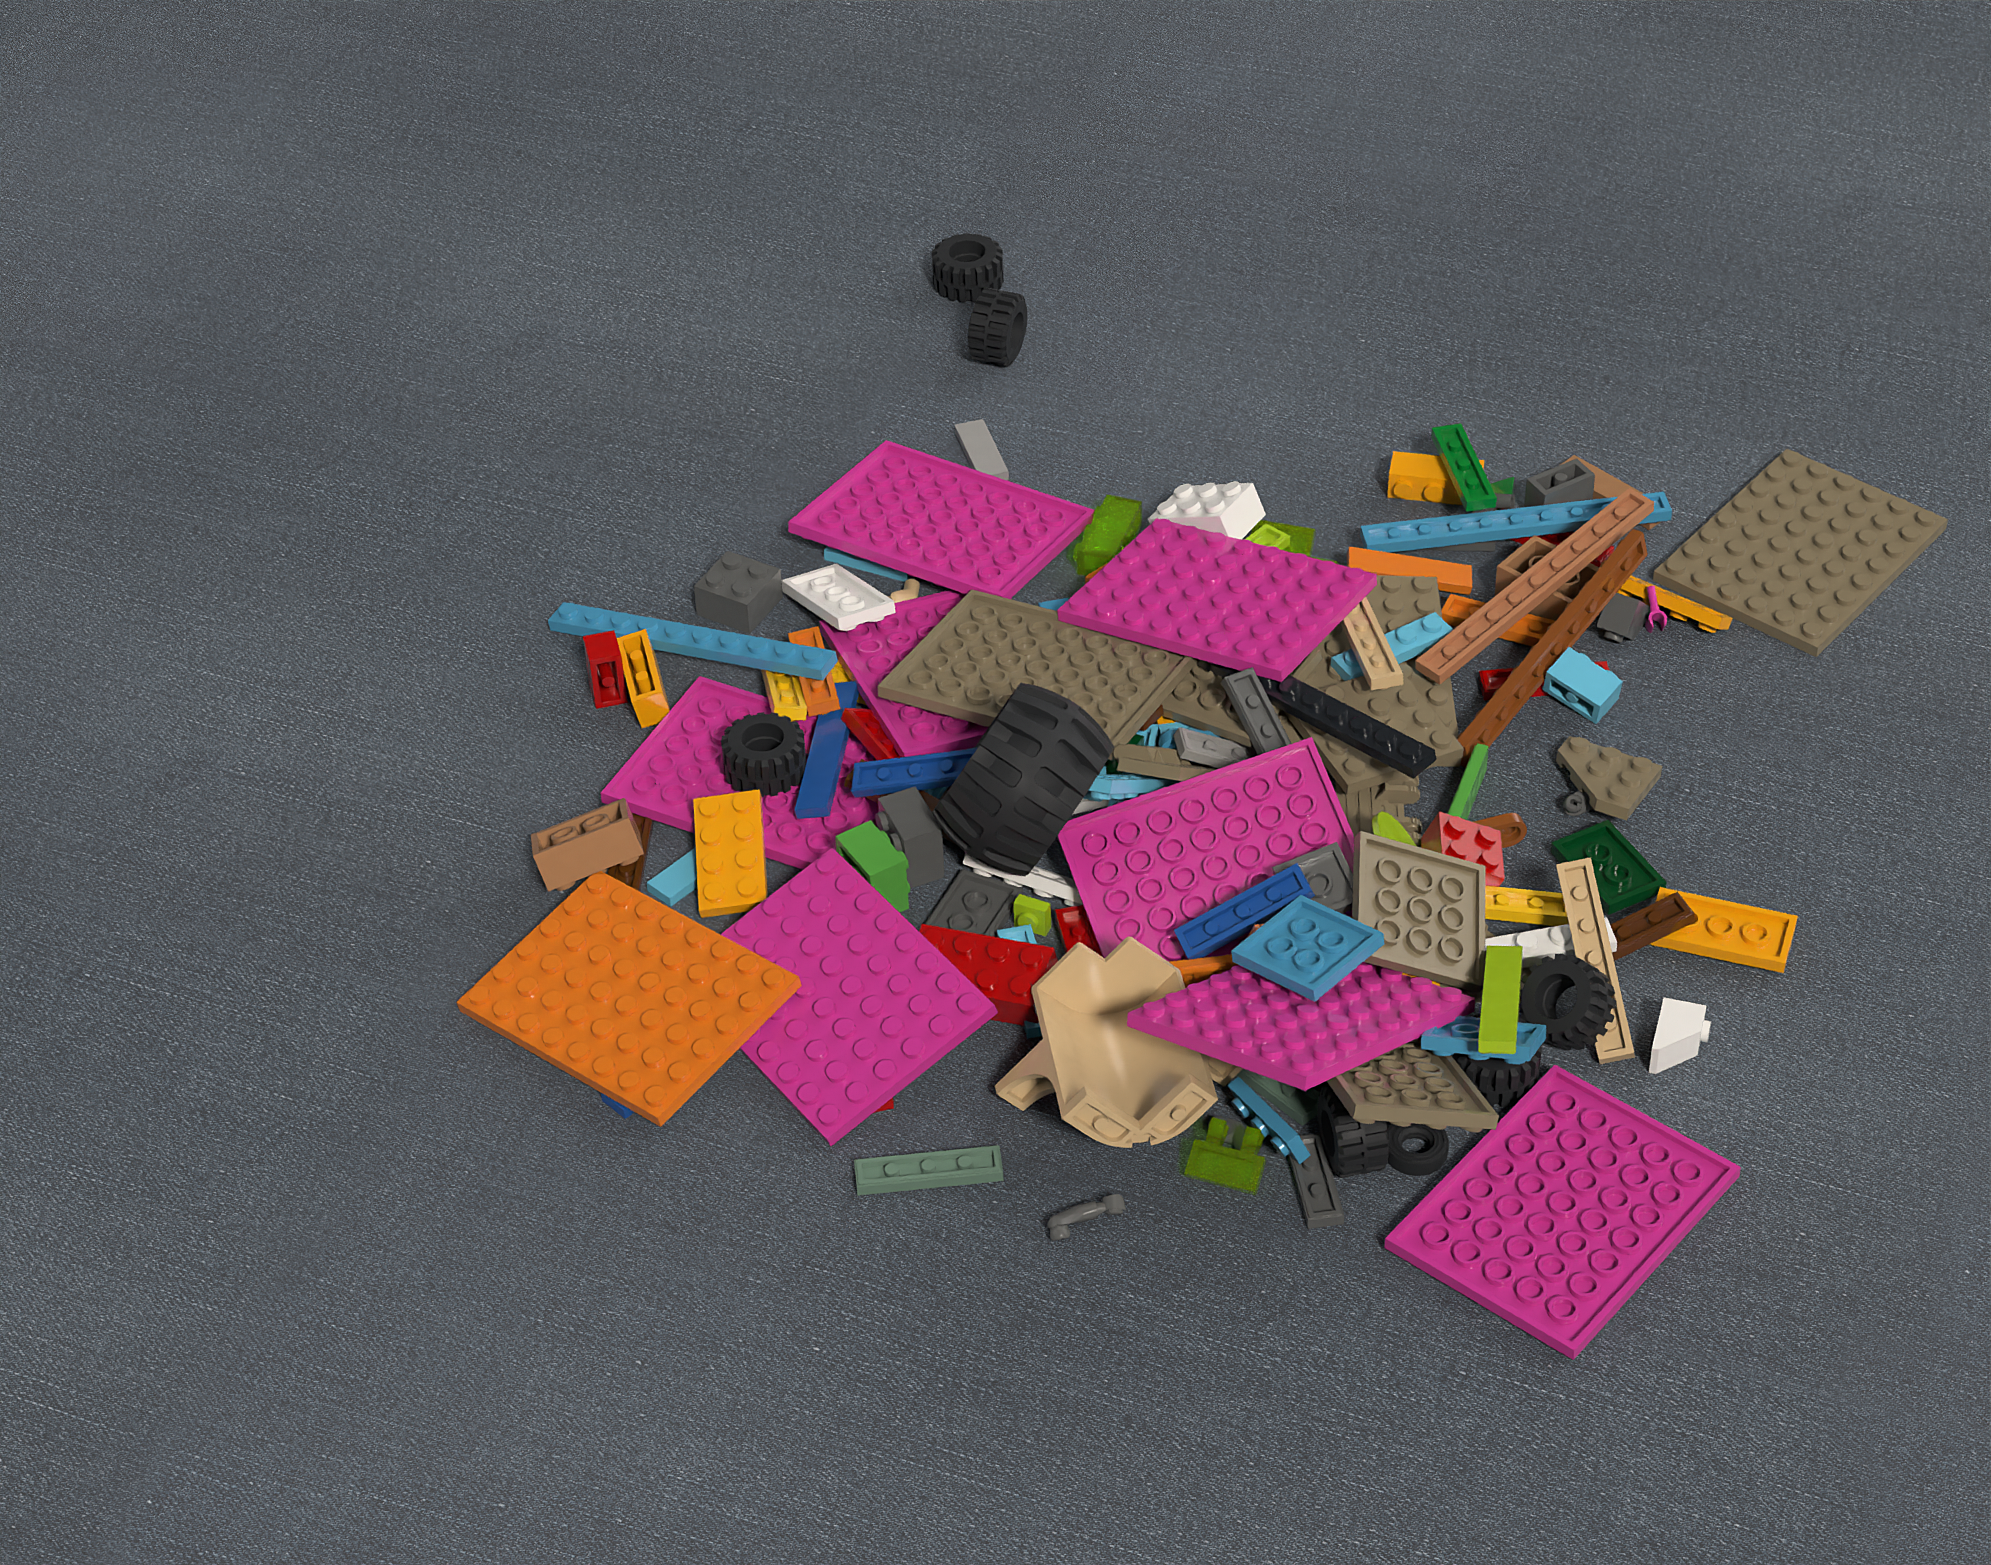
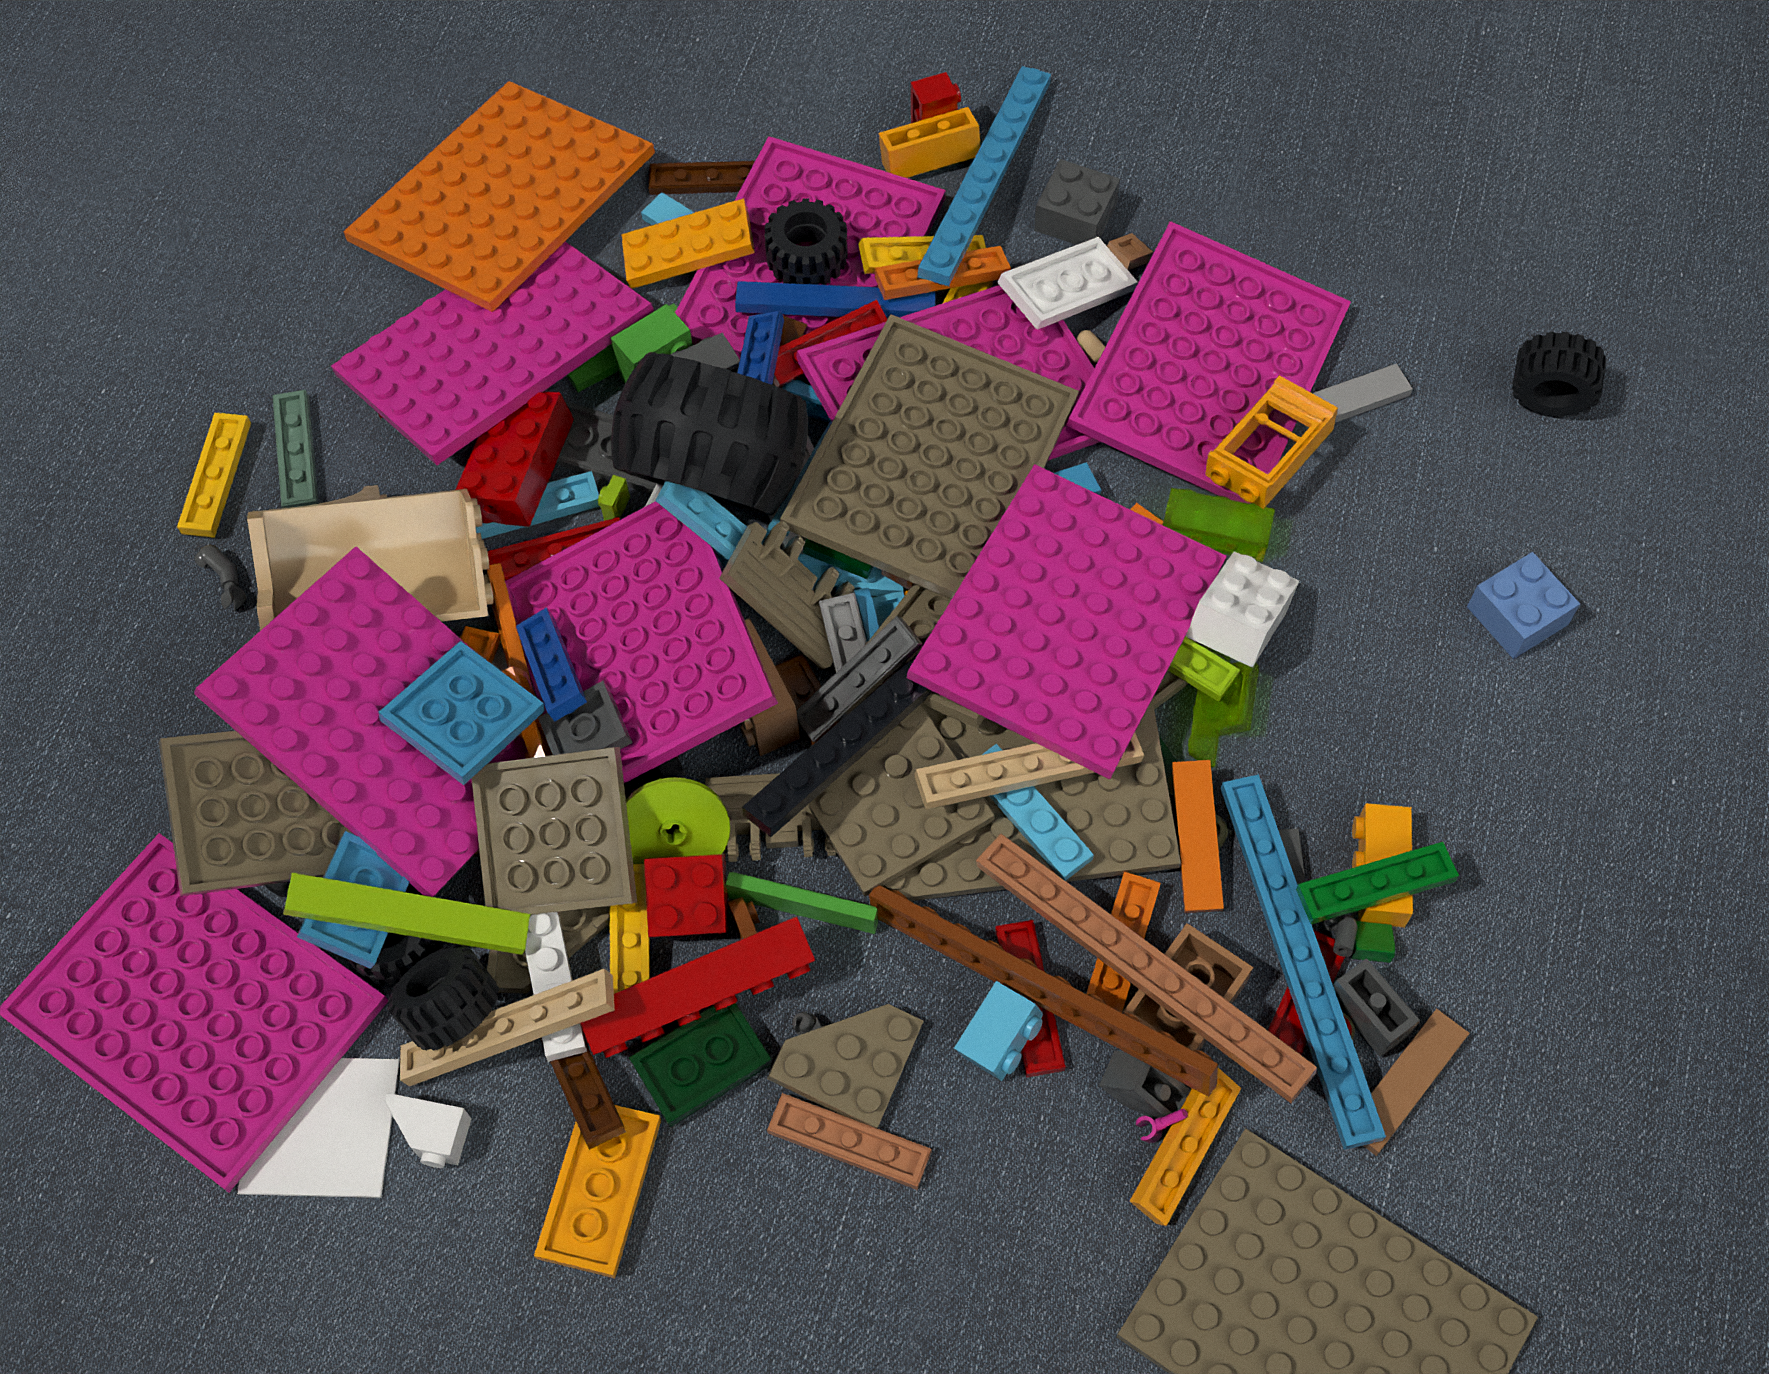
camera: 85 degrees right, 20 degrees up
medium nougat brick [531,798,644,892] -> none
black tyre [932,233,1004,302] -> none
none -> yellow plate [177,412,251,538]
none -> white piece [237,1058,400,1198]
none -> red brick [580,916,815,1058]
none -> nougat tile [767,1093,932,1190]
none -> medium nougat plate [1107,233,1153,270]
none -> light orange door [1205,375,1338,509]
none -> medium blue brick [1467,552,1580,659]

